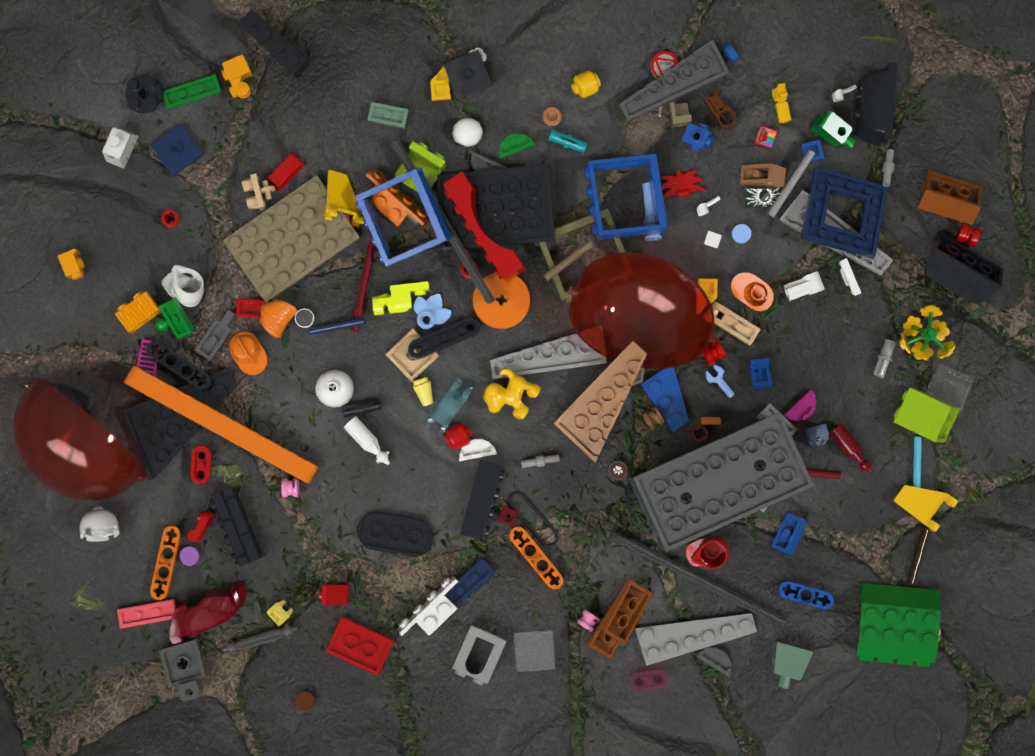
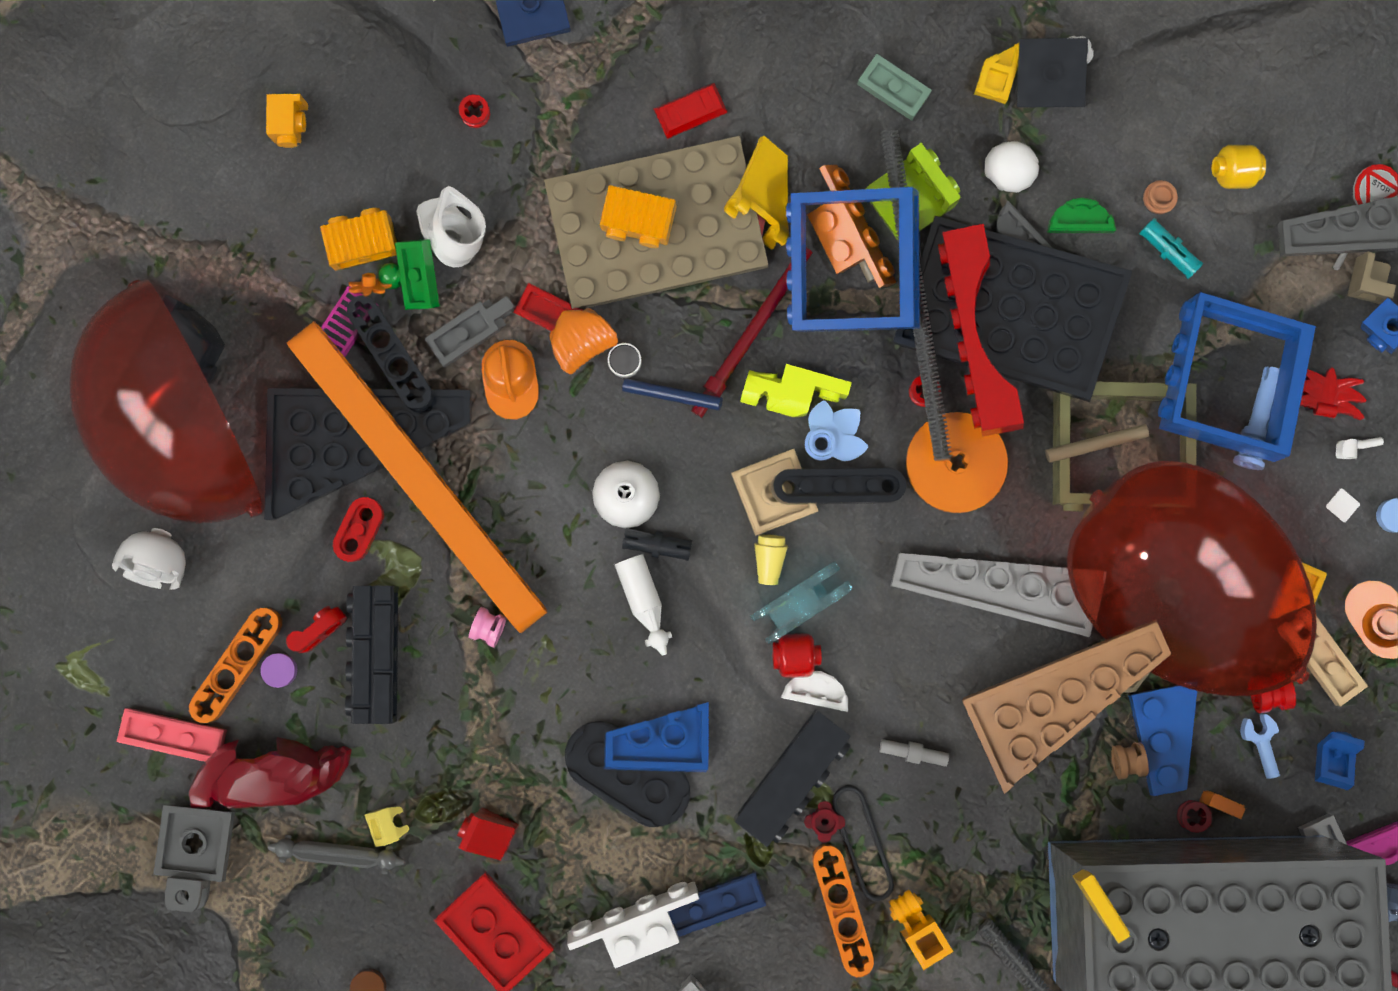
camera: 25 degrees right, 0 degrees up
tan hips [242,173,275,211] -> none
yellow animal [483,367,541,420] -> none
tile [608,461,628,480] -> none
none -> orange plant [349,273,392,296]
none -> light orange brick [599,185,677,248]
none -> blue wing [604,702,709,772]
none -> light orange brick [889,889,953,970]
none -> yellow tile [1073,869,1130,943]

